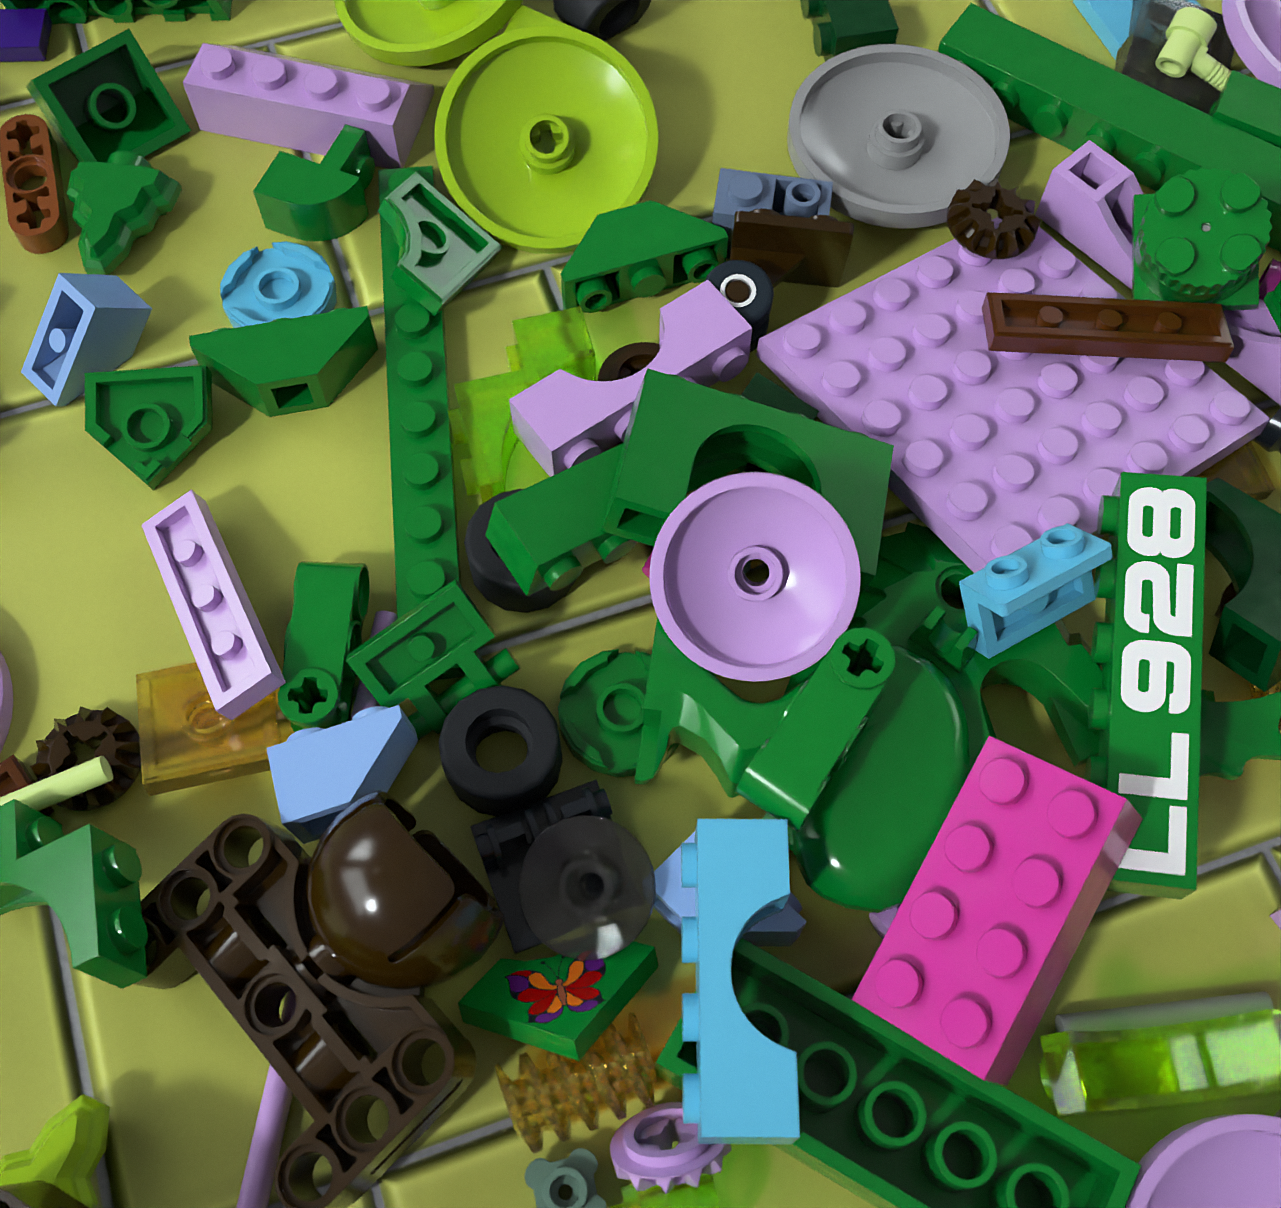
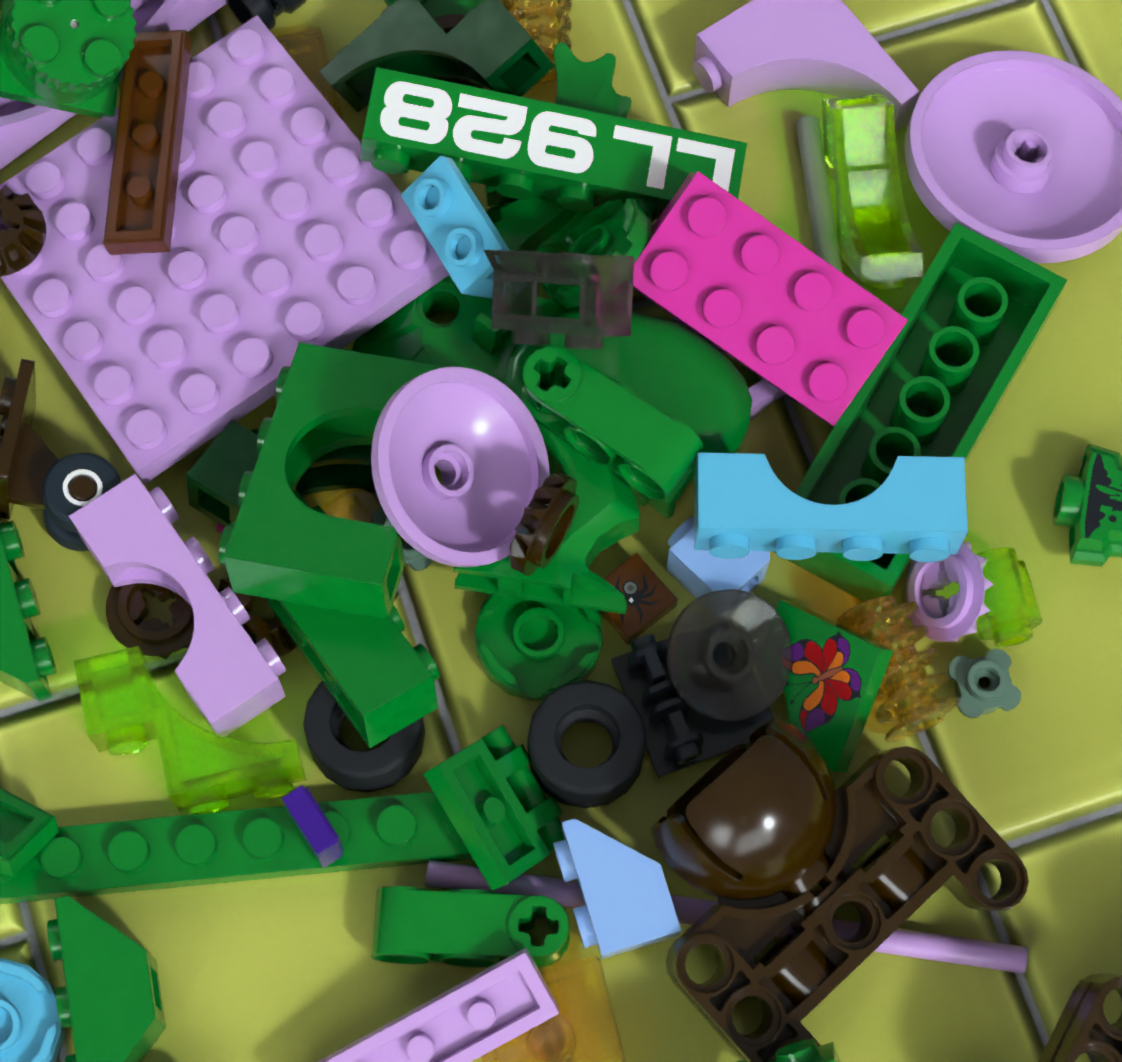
camera: 90 degrees left, 5 degrees up
none -> dark purple tile [282,785,344,869]
none -> clear smoke window [484,250,634,349]
none -> dark brown gear [509,473,579,576]
none -> green tile [541,198,653,309]
none -> reddish brown tile [598,553,678,645]

